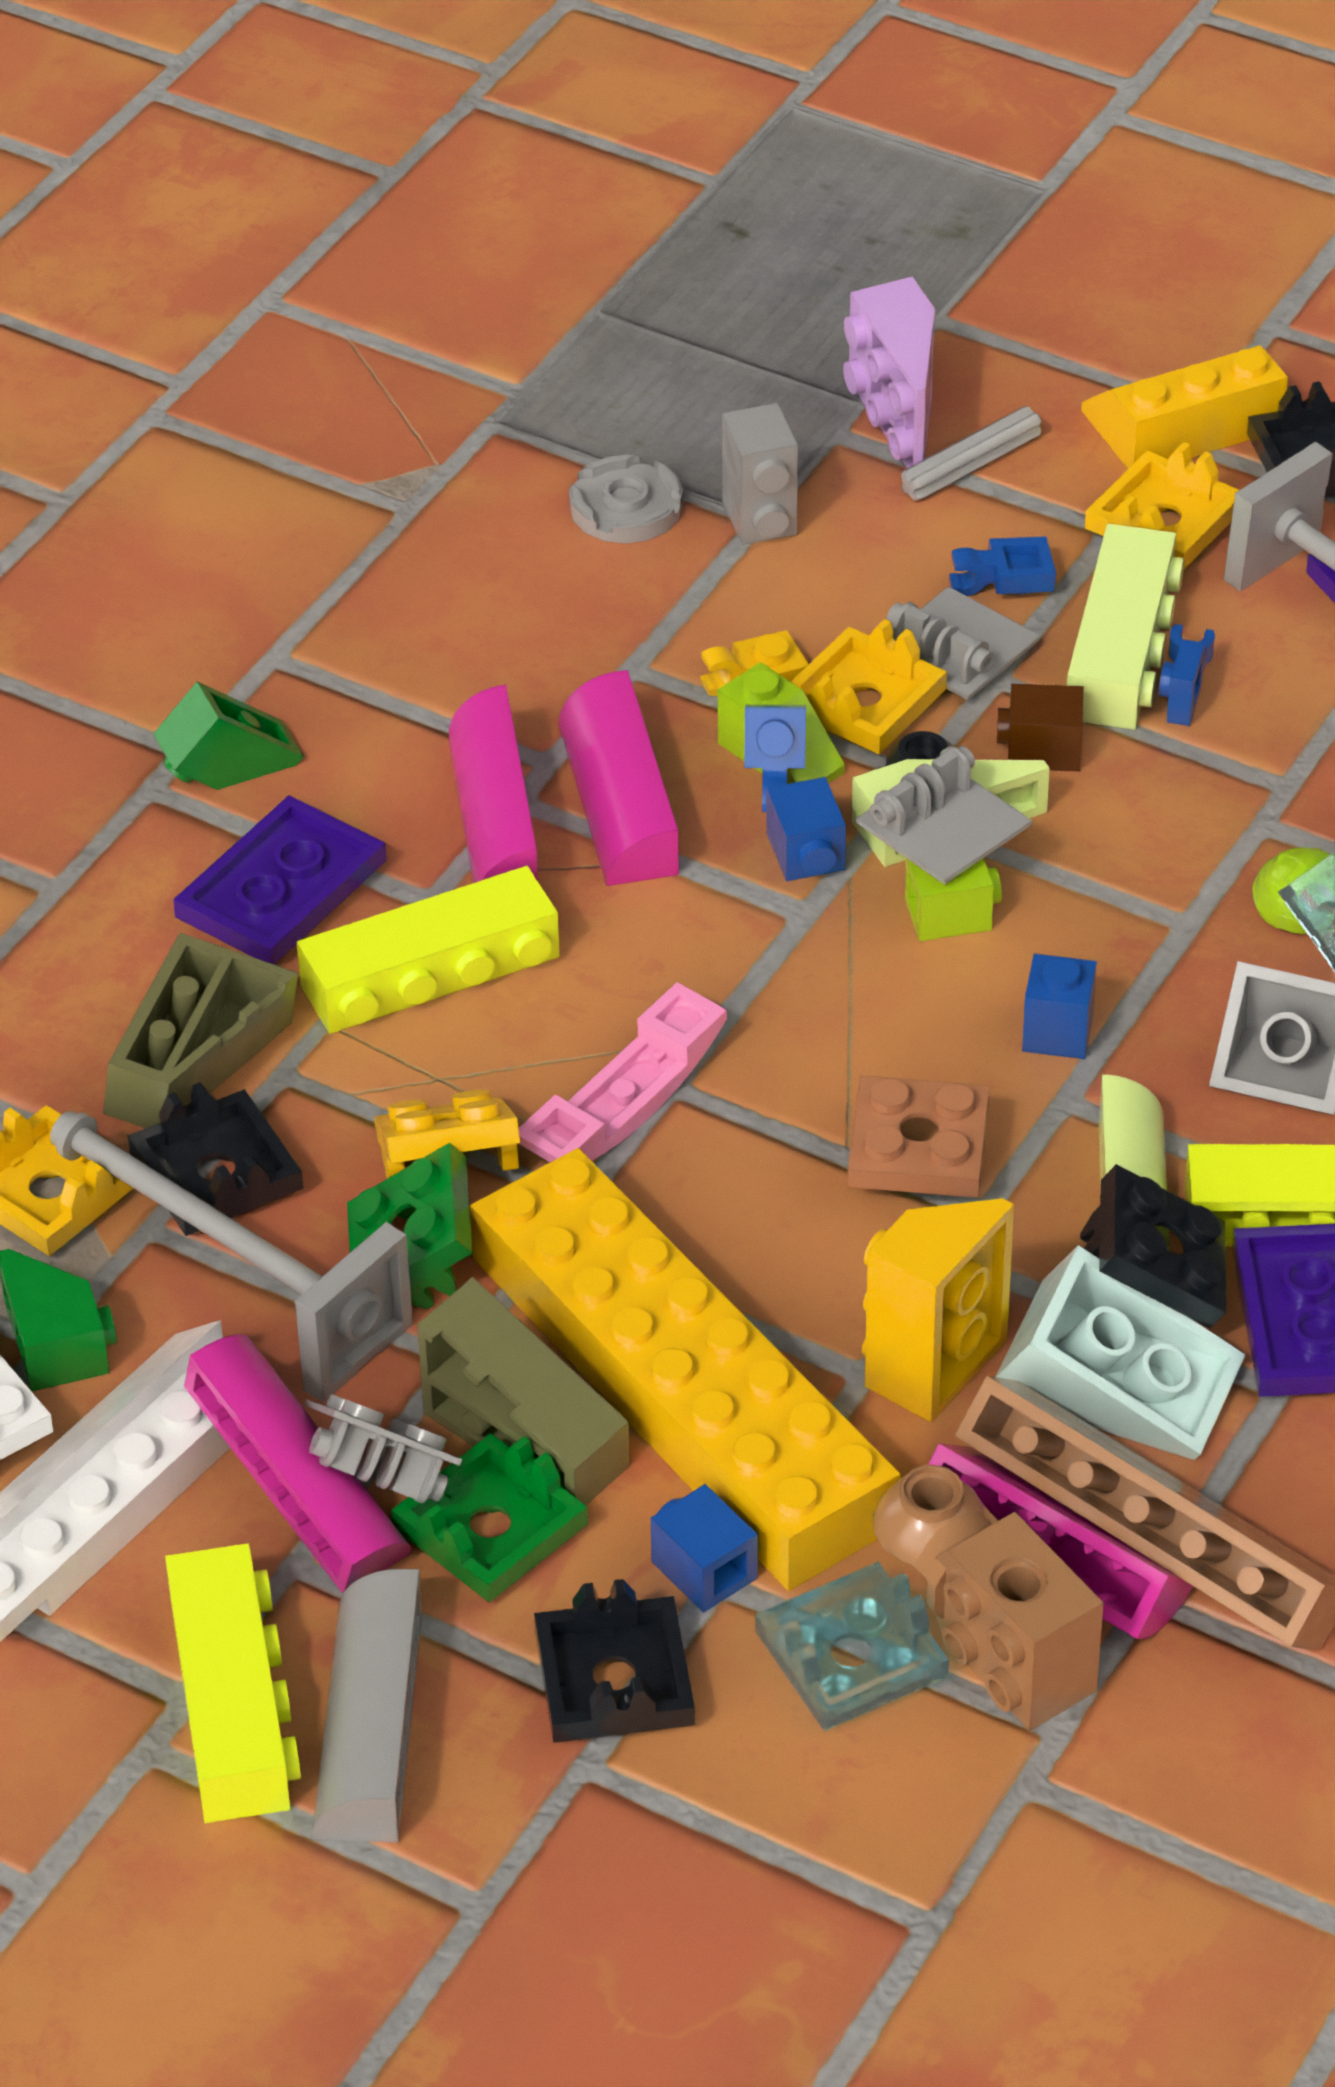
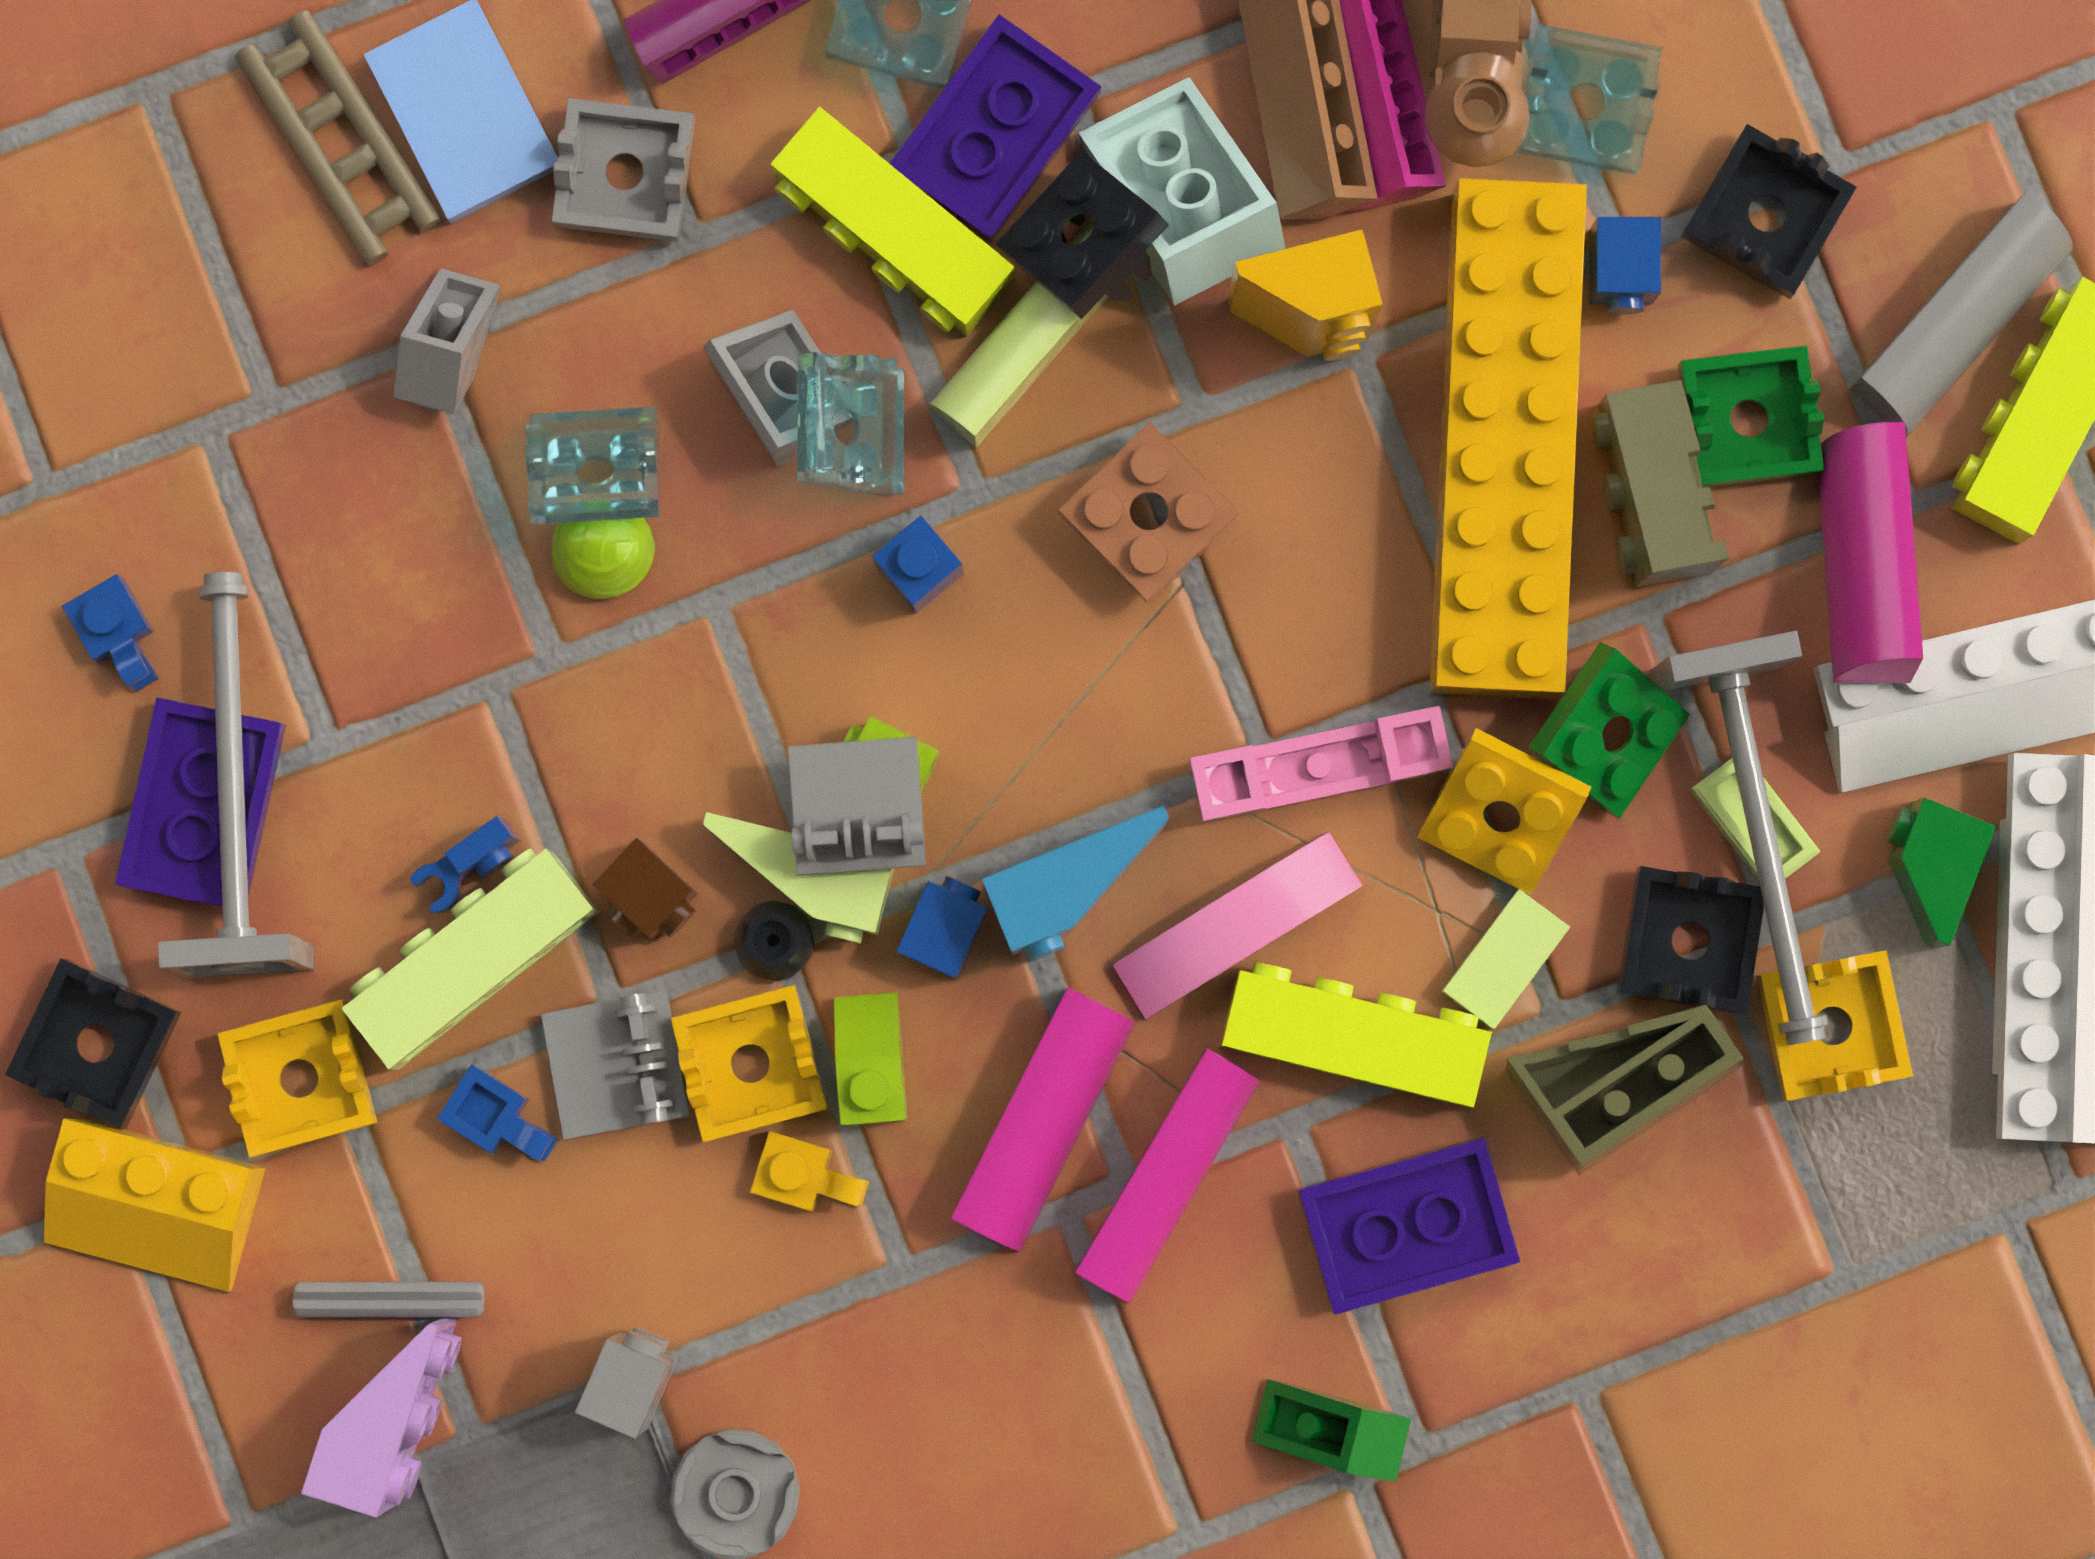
camera: 140 degrees left, 40 degrees up
light grey hinge [304,1394,462,1504] -> none
plate [744,704,806,812] -> none
none -> clear light blue piece [797,352,904,497]
none -> dark azure slope [982,806,1169,962]
none -> bright pink slope [1112,832,1362,1020]
none -> yellowish green tile [1441,889,1570,1030]
none -> yellowish green tile [1689,758,1821,881]

